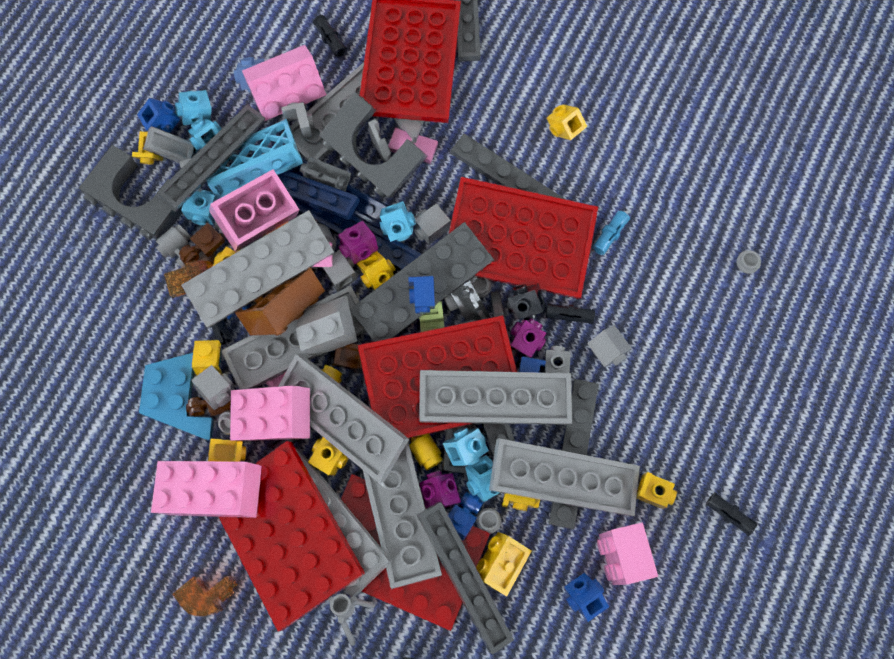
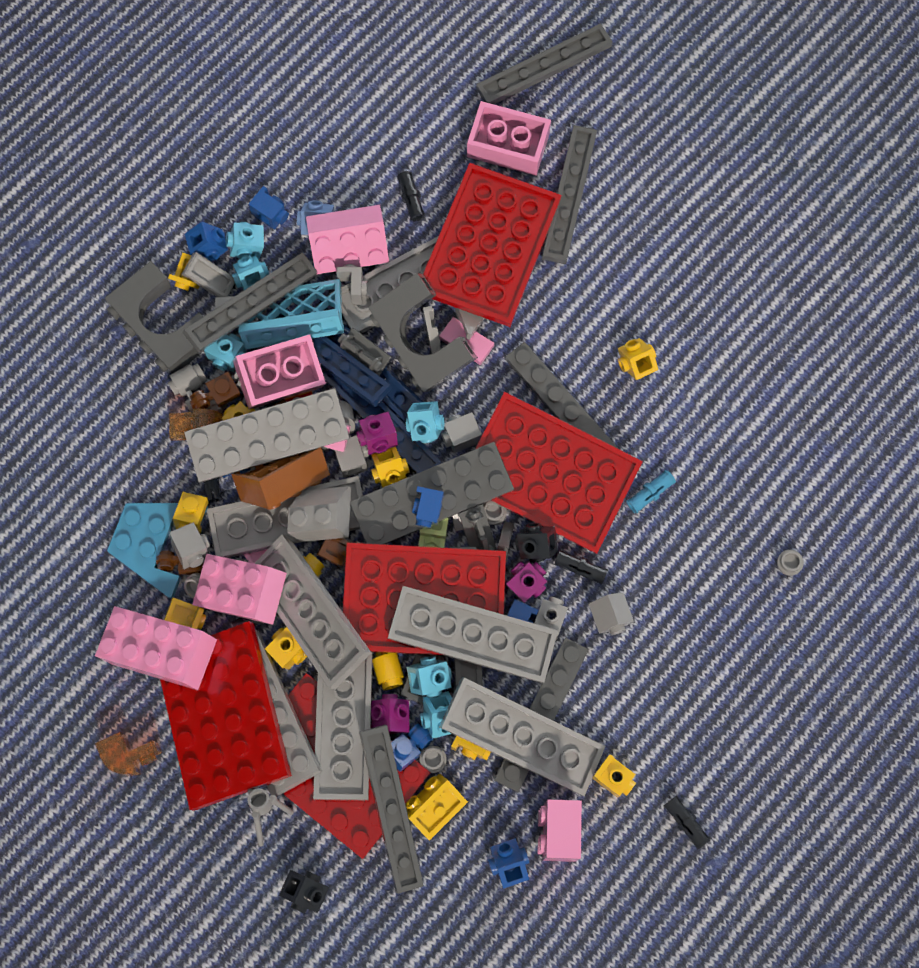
camera: 15 degrees right, 0 degrees up
none -> blue brick [249,186,289,230]

